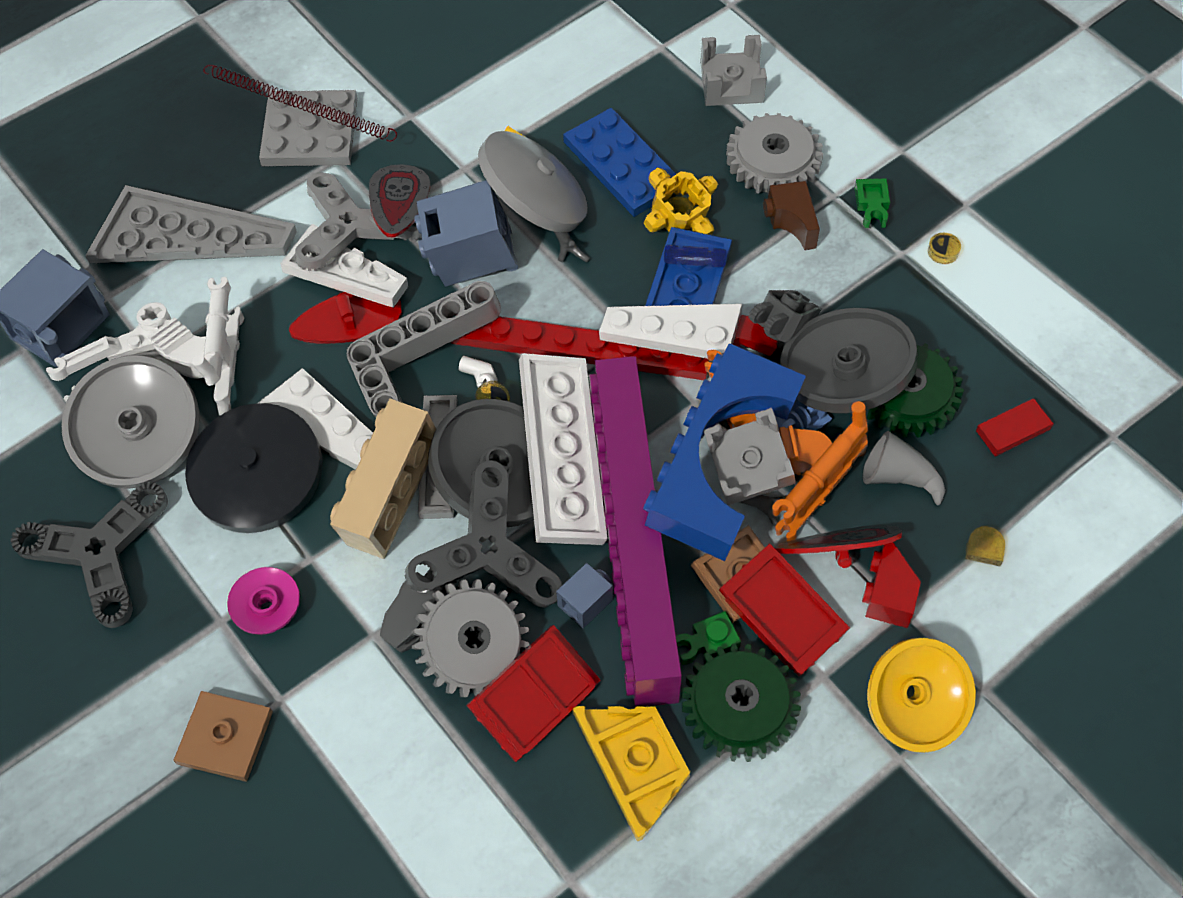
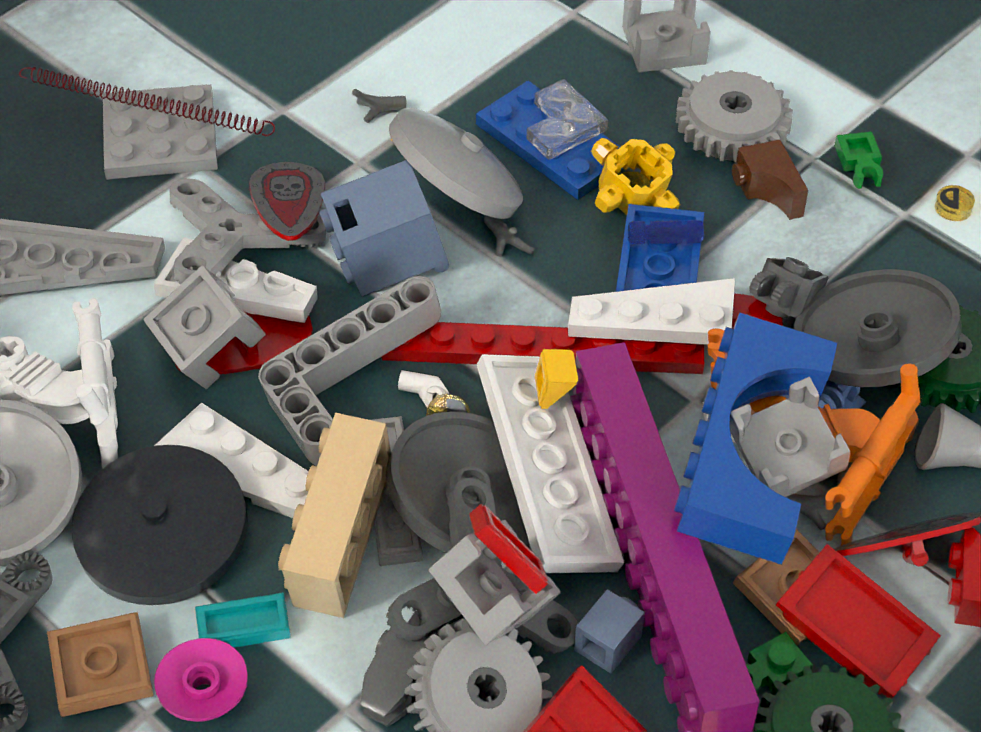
camera: 10 degrees left, 10 degrees down
none -> medium nougat plate [47,612,154,717]
none -> light grey panel [143,265,266,390]
none -> teal tile [195,592,291,647]
none -> dark grey bar [352,89,407,123]
none -> light grey panel [428,520,561,645]
none -> red tile [469,504,548,594]
none -> clear plate [527,79,608,160]
none -> yellow slope [534,349,578,409]

